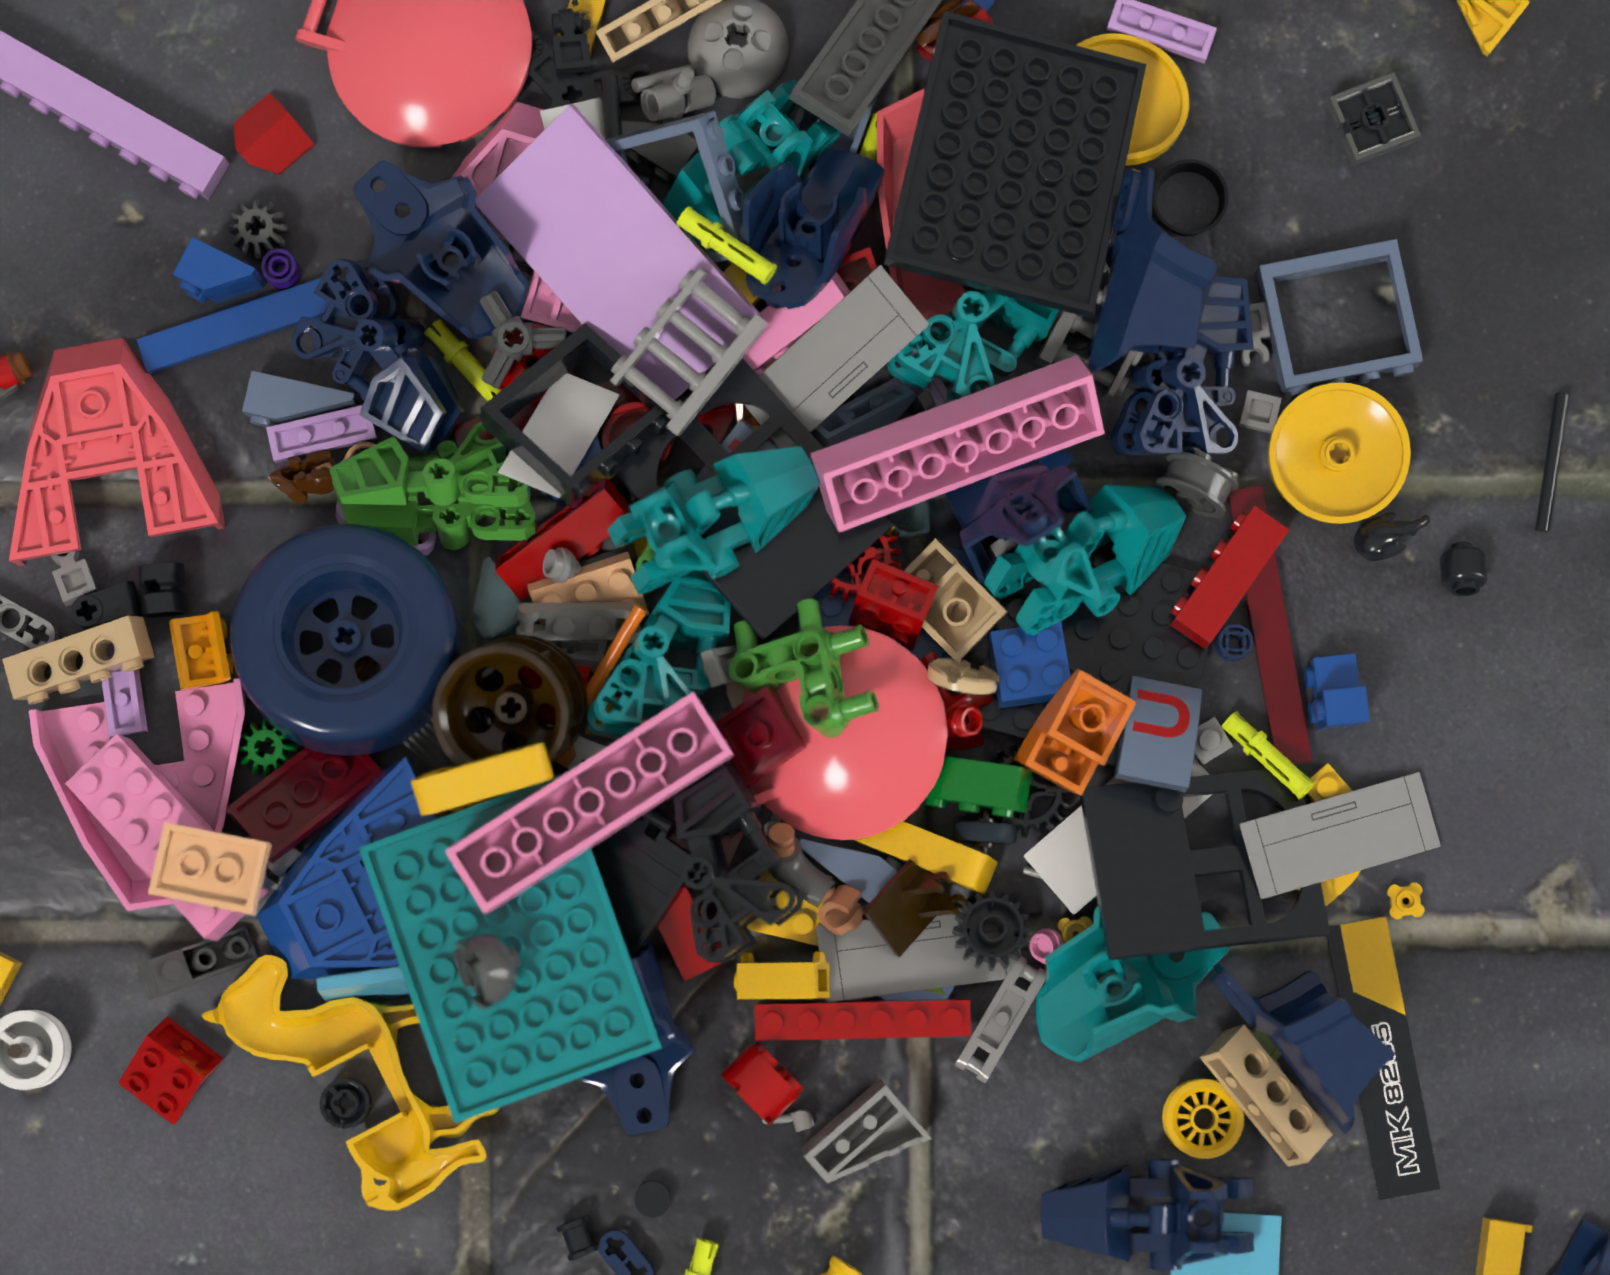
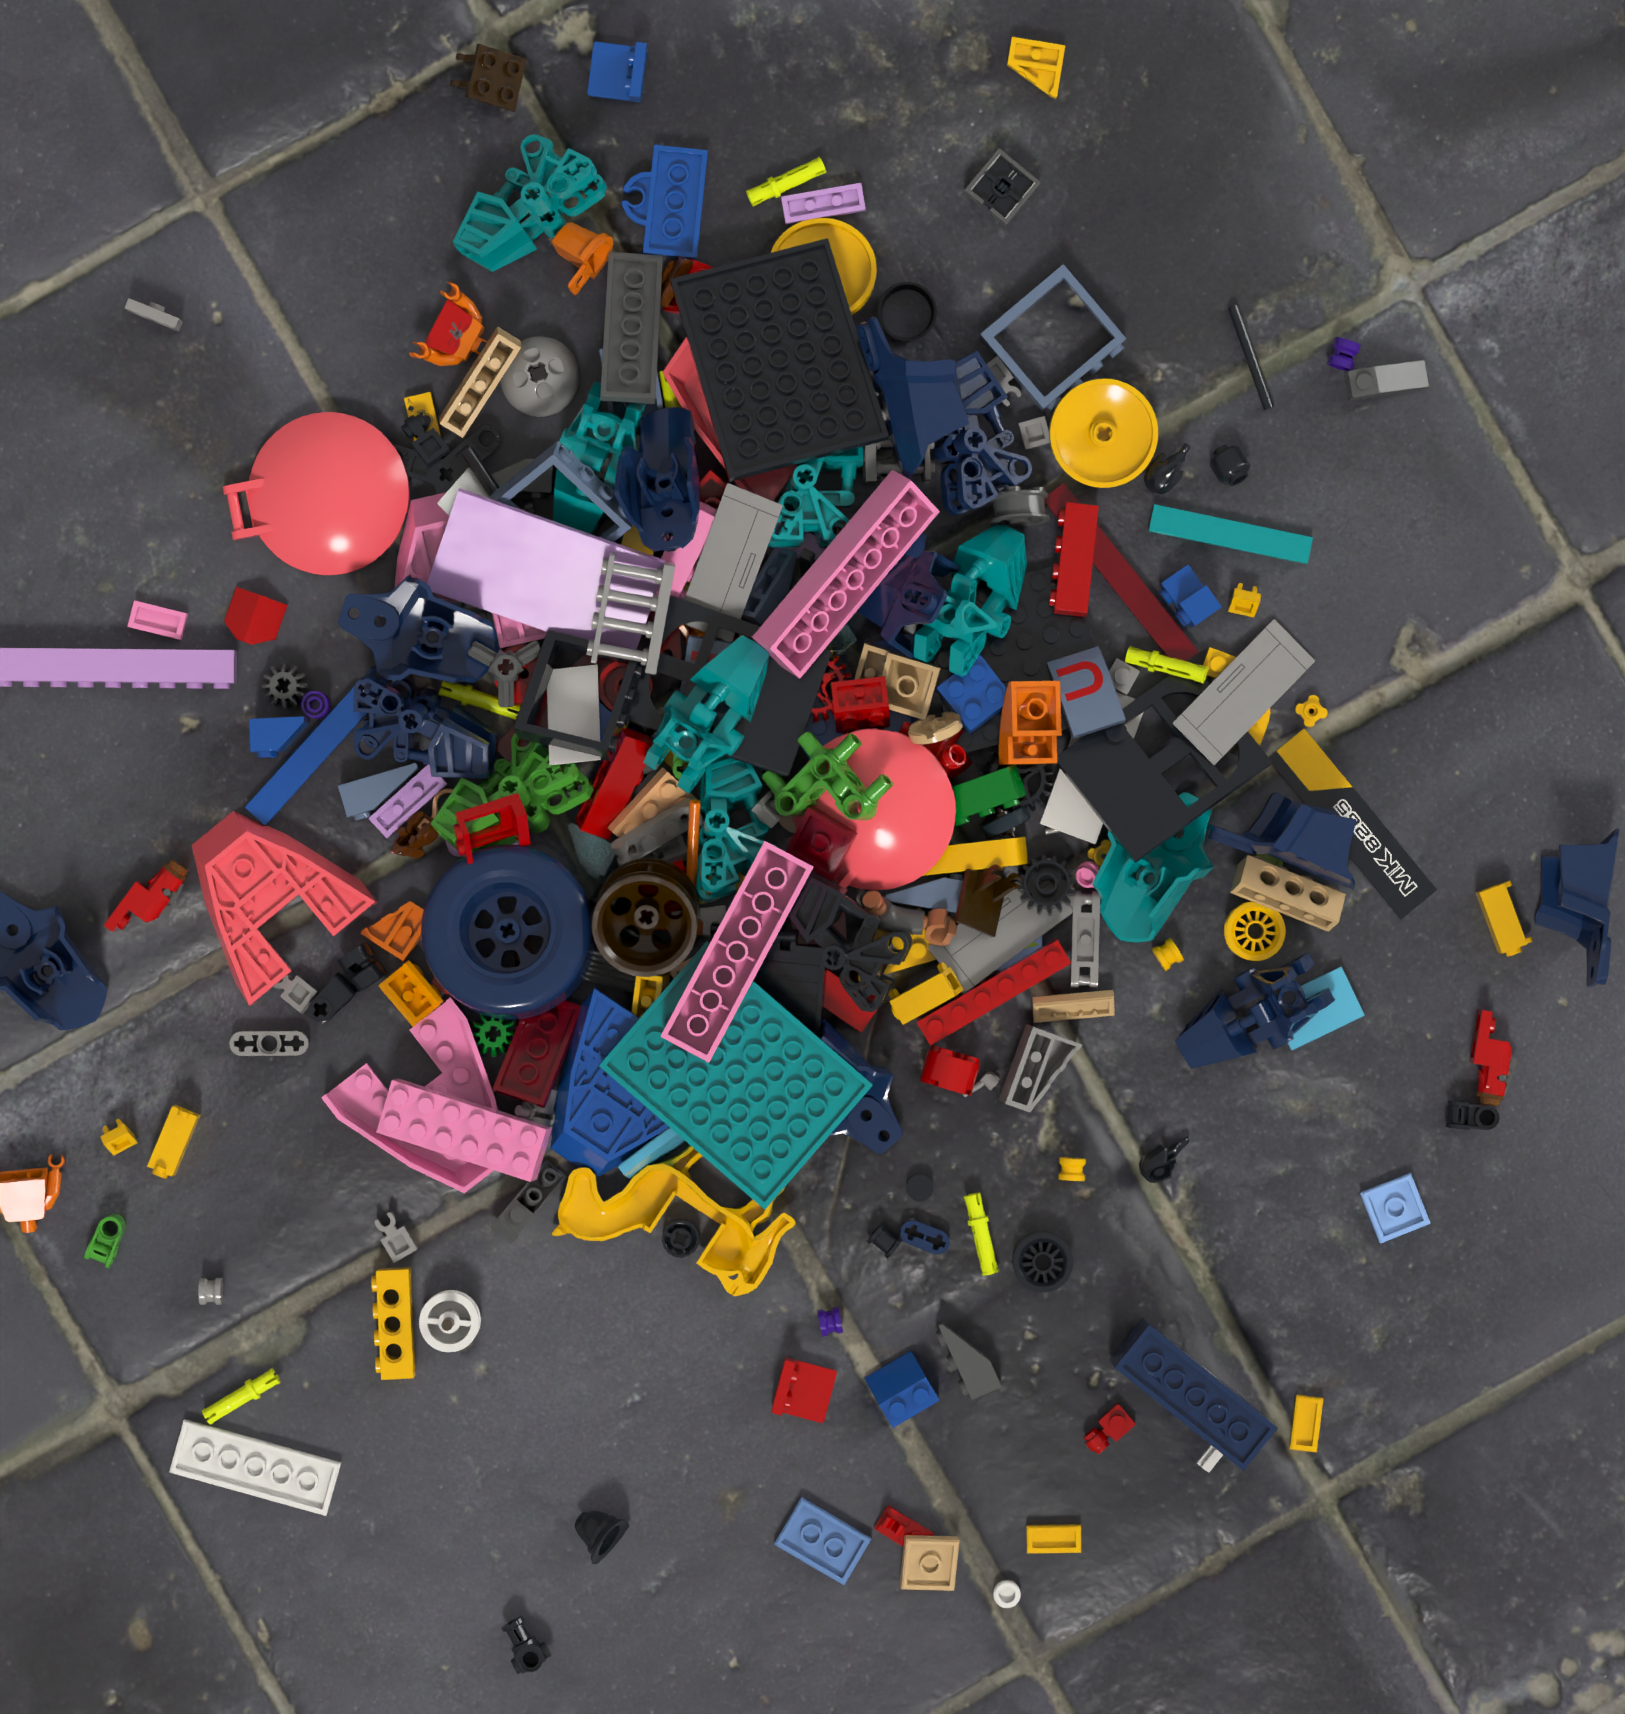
camera: 30 degrees left, 5 degrees up
tan brick [2,615,155,705] -> none
lavender plate [102,643,148,737] -> none
red bracket [119,1016,224,1124] -> none
light nougat plate [148,822,272,916] -> none
yellow beam [410,742,554,816] -> none
dark grey cylinder [453,934,521,1010] -> none
light grey plate [543,547,581,583] -> none
light grey pin [631,64,716,124] -> none
neon yellow pin [676,206,777,285] -> none
dark blue wheel [1214,624,1253,662] -> none
none -> bright pink tile [127,600,188,640]
none -> orange wing [360,901,424,962]
none -> light grey plate [375,1211,418,1263]
none -> red window [453,793,531,865]
none -> tan plate [1032,990,1115,1023]
none -> teal tile [1148,504,1313,565]
none -> yellow wheel [1152,938,1184,971]
none -> yellow tile [1228,583,1261,618]

